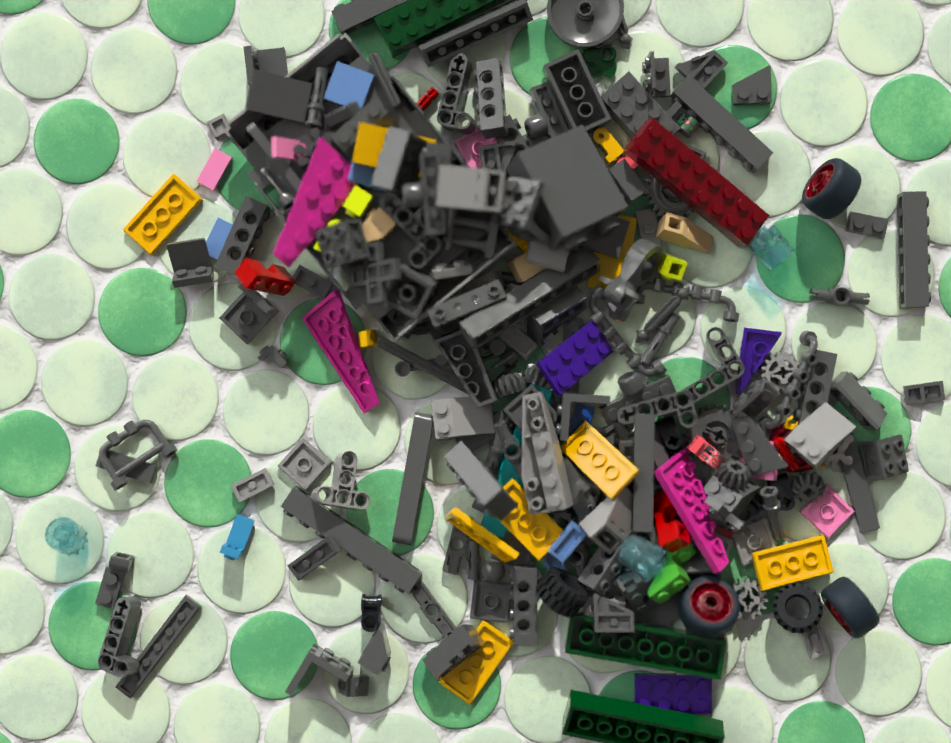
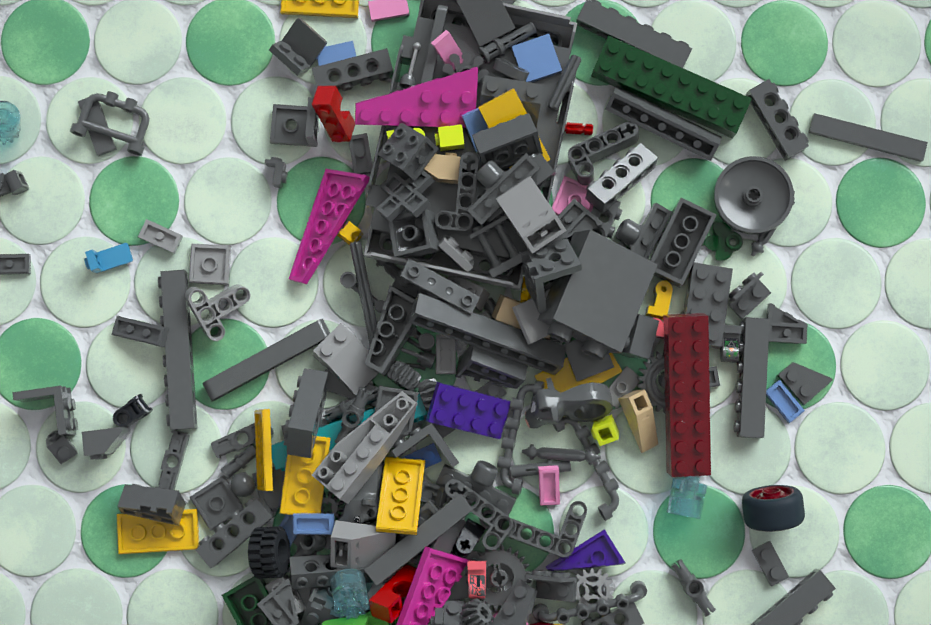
camera: 50 degrees right, 5 degrees down
none -> bright pink tile [538,465,560,506]
none -> medium blue tile [766,380,805,423]

